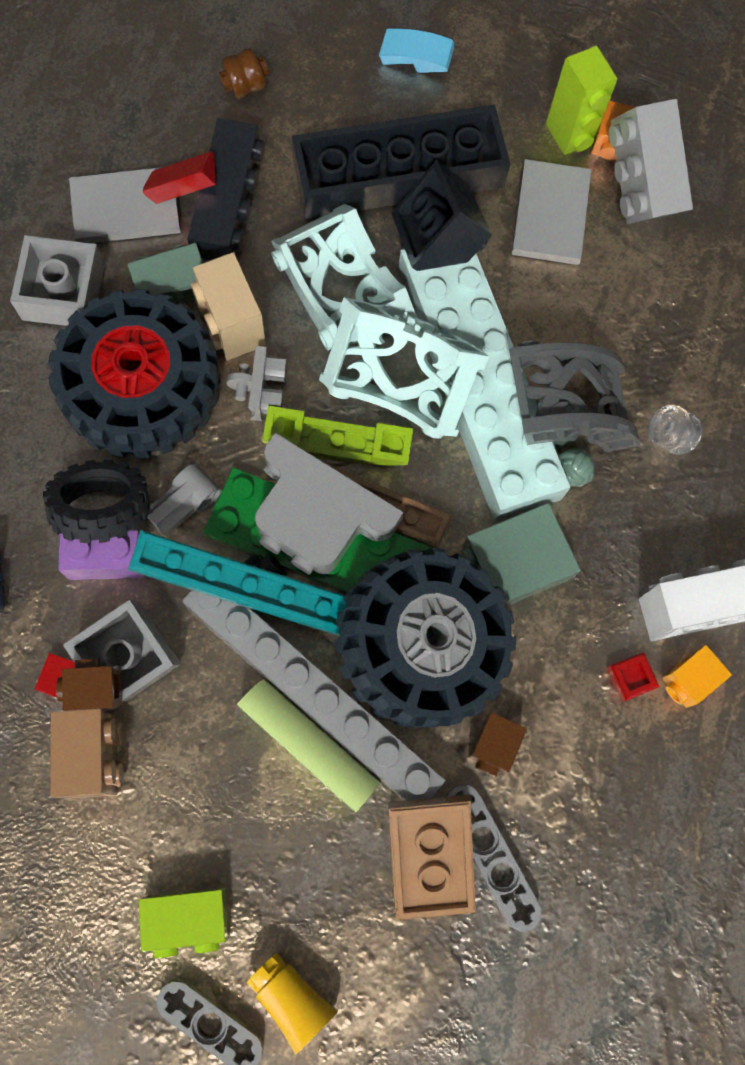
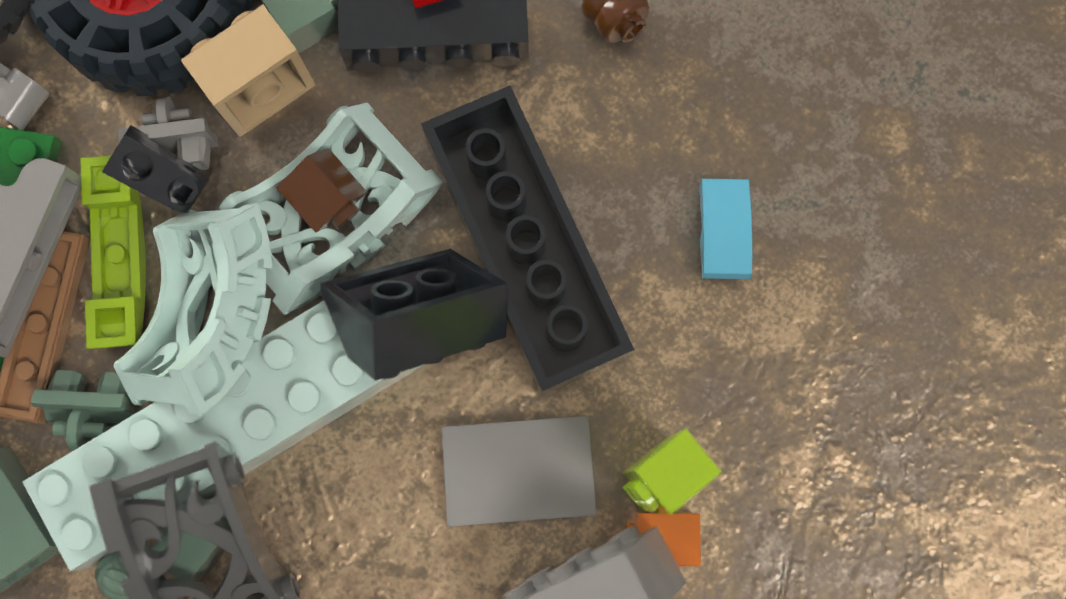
camera: 85 degrees right, 5 degrees up
none -> sand green hips [30,370,137,451]
none -> black leg [102,125,209,213]
none -> reddish brown brick [276,148,367,233]

